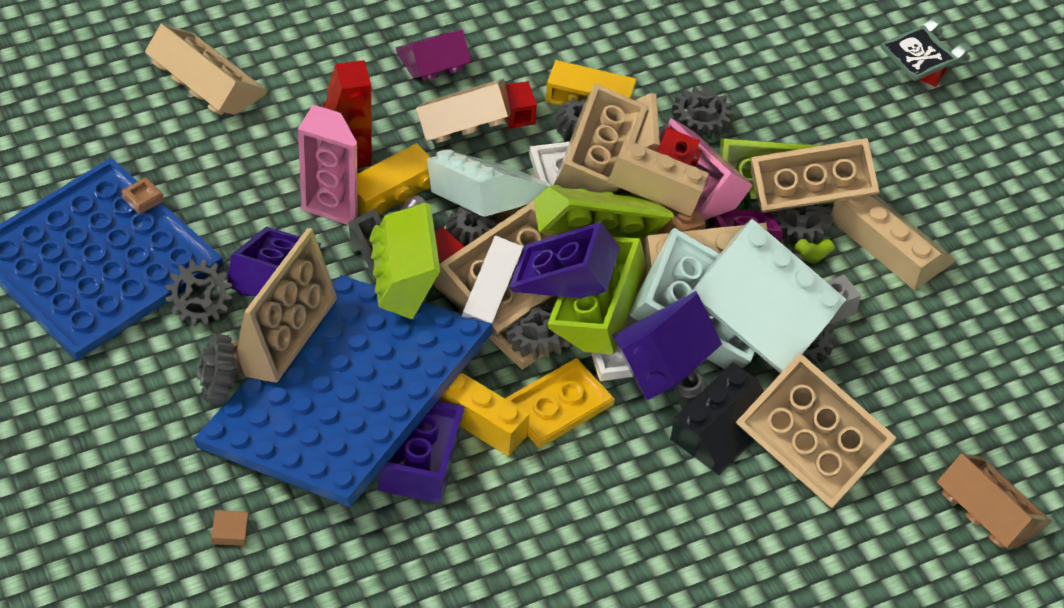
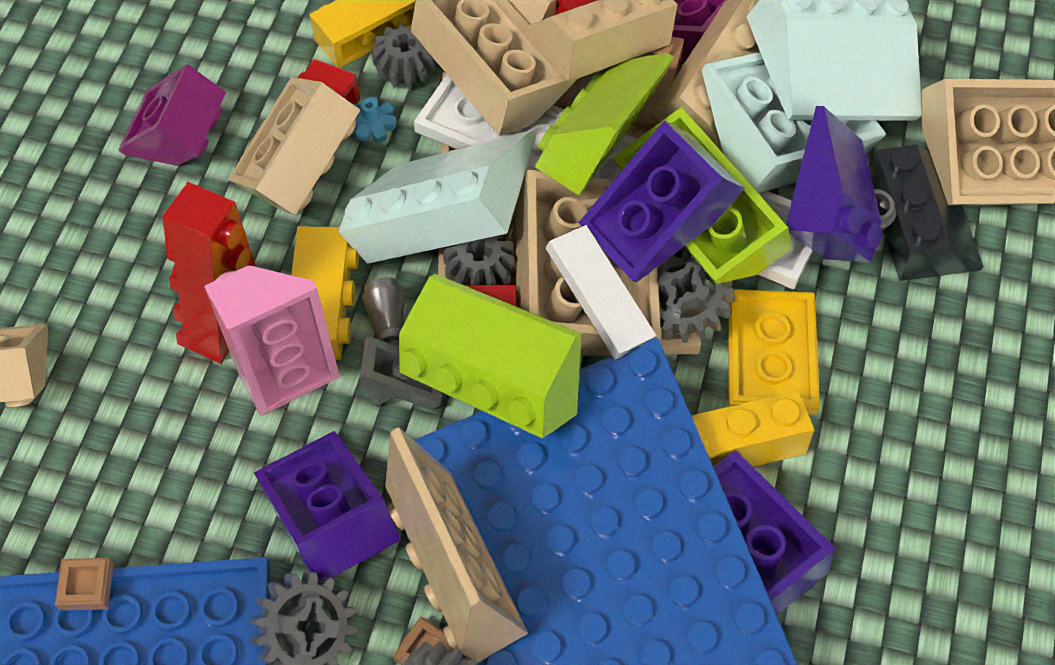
camera: 45 degrees left, 10 degrees up
none -> dark azure plant [352,97,397,143]

